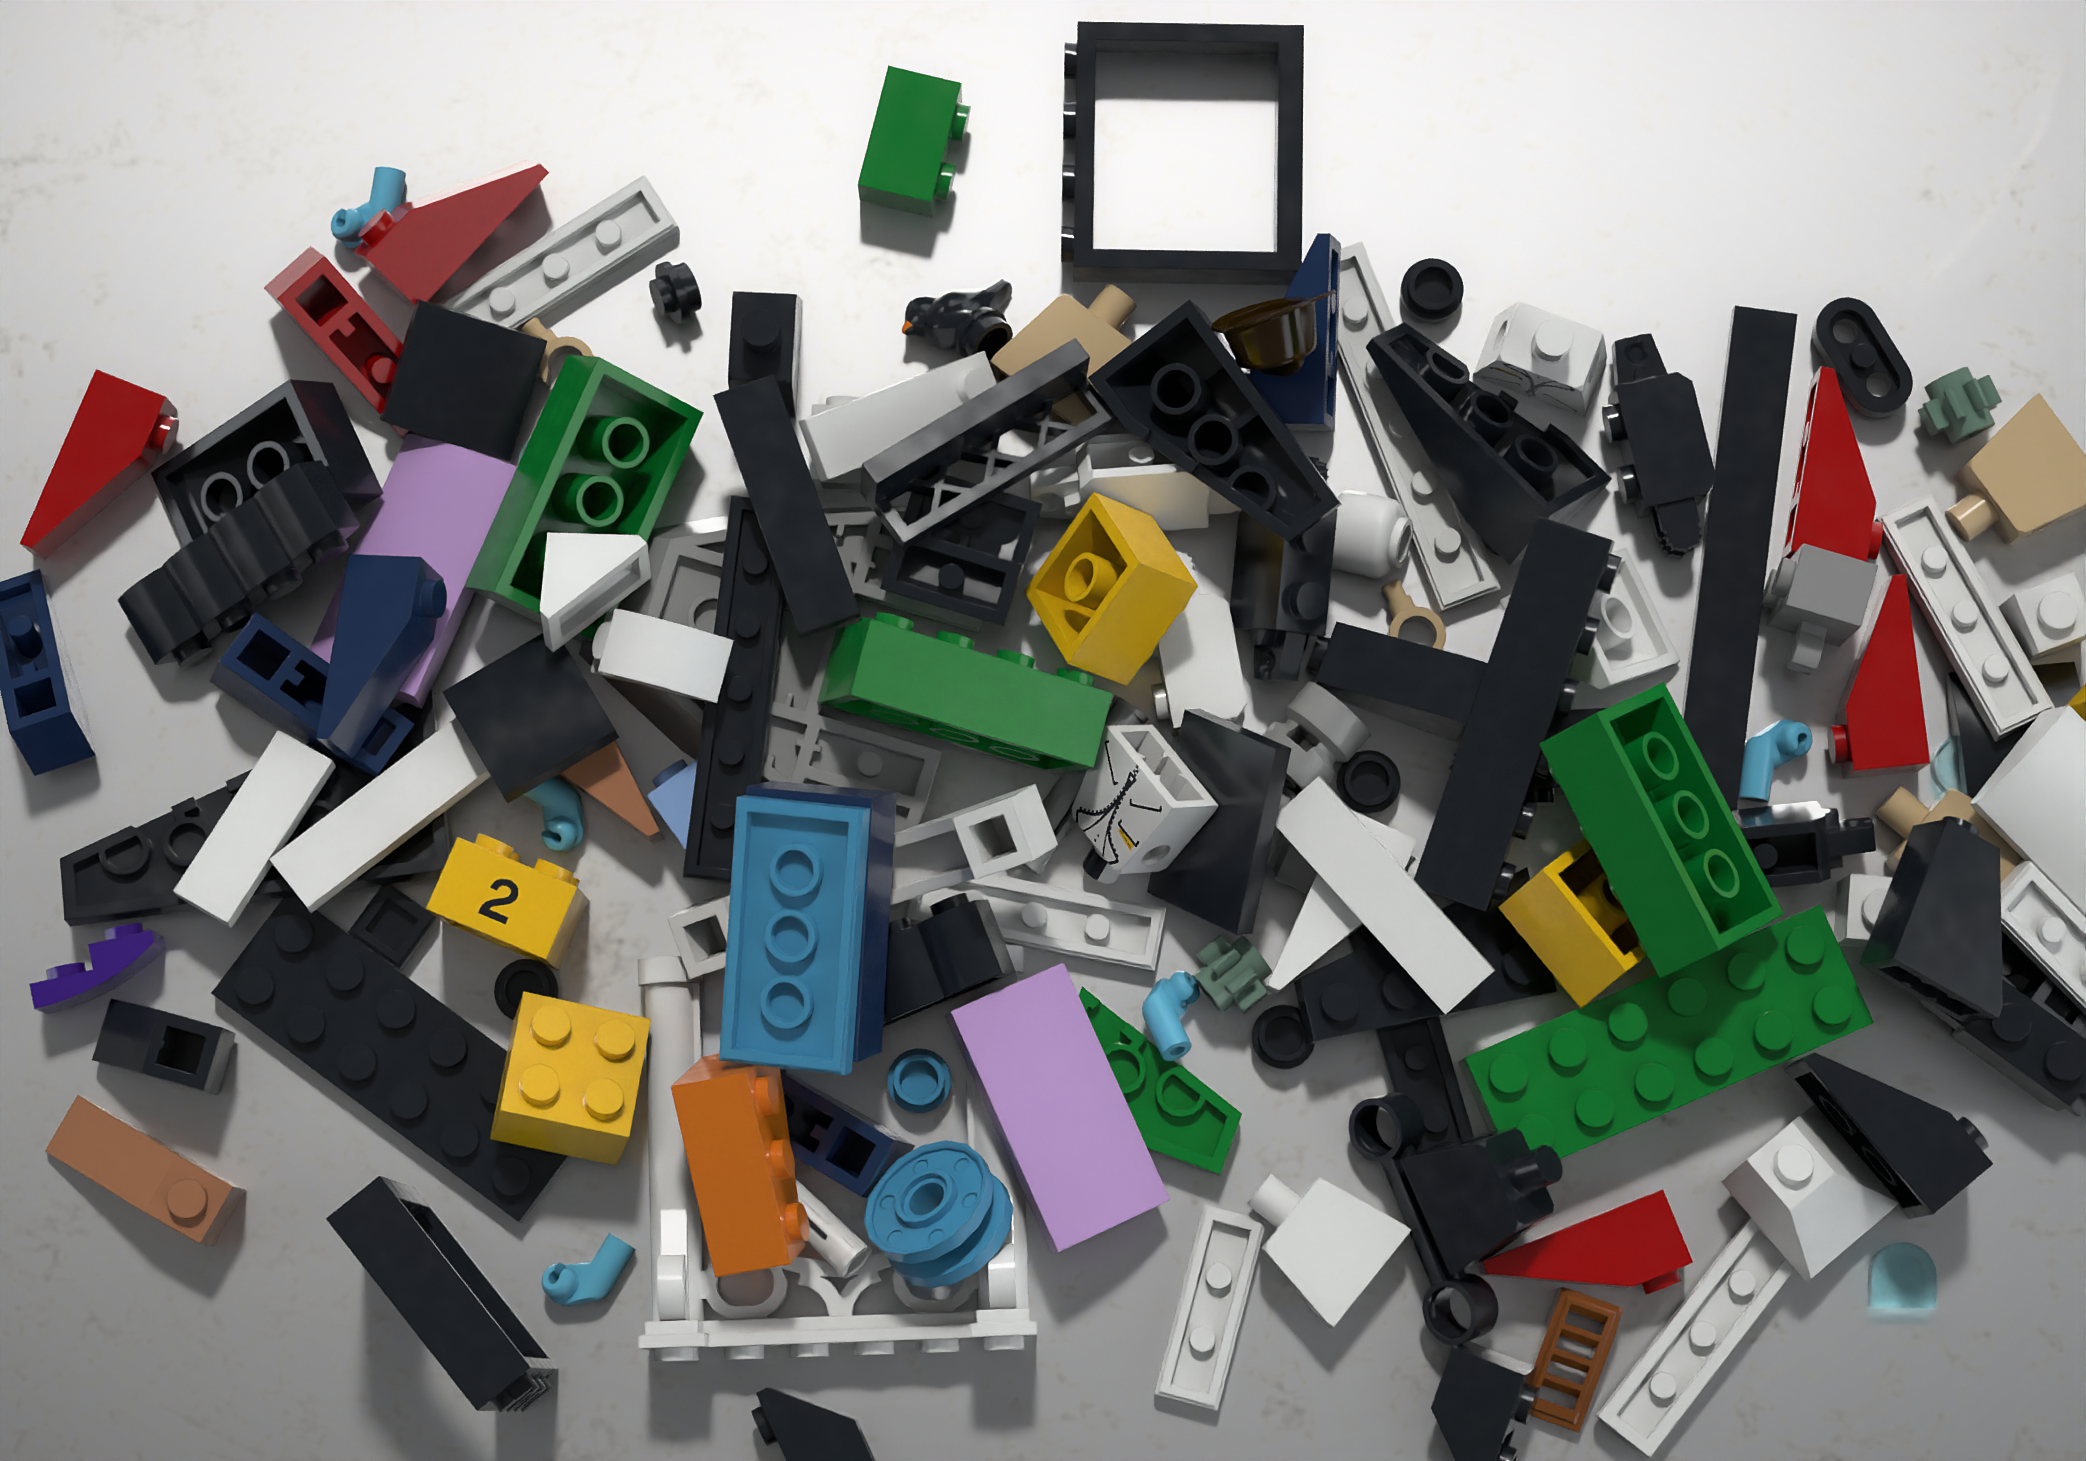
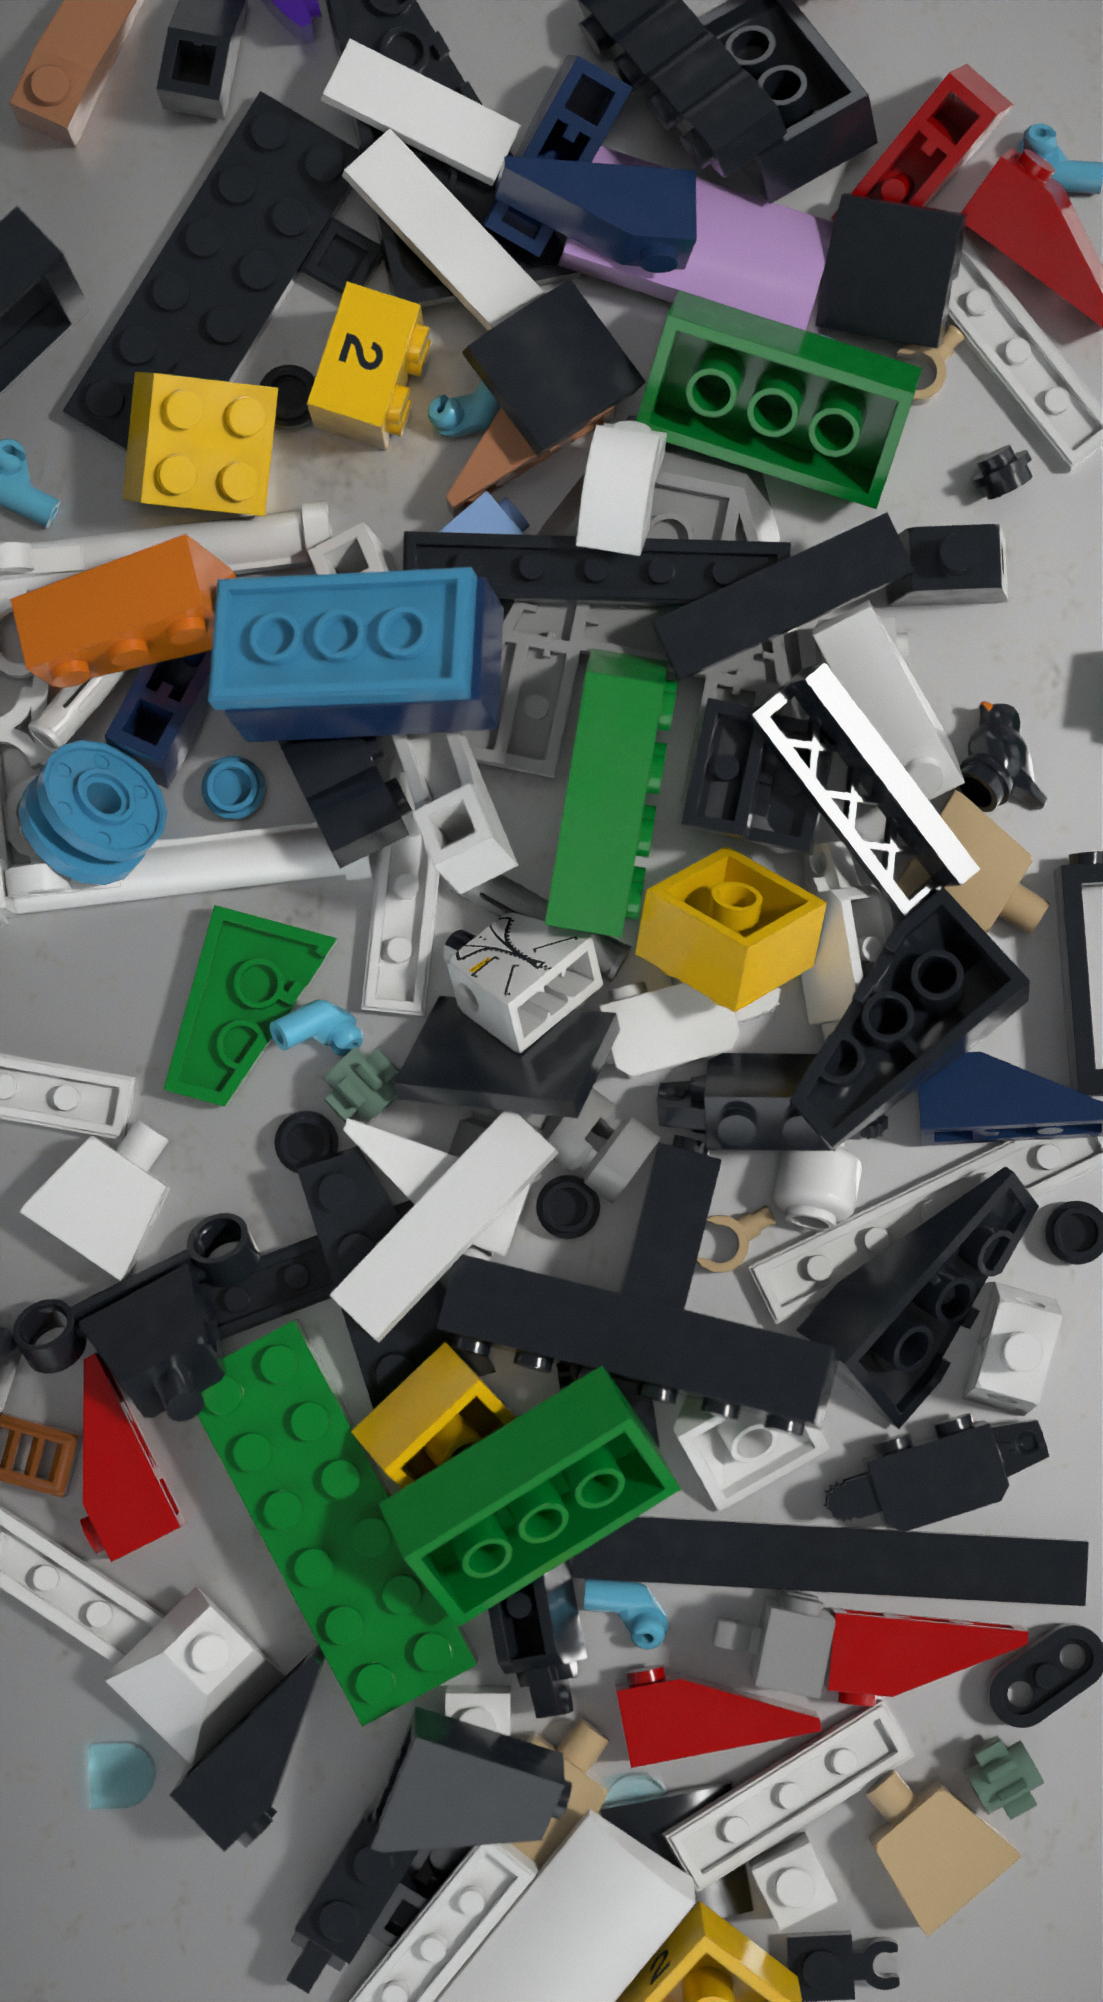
camera: 85 degrees right, 5 degrees up
white slope [540,532,651,652] -> none
lavender slope [945,962,1170,1254] -> none
dark brown piece [1212,289,1336,376] -> none

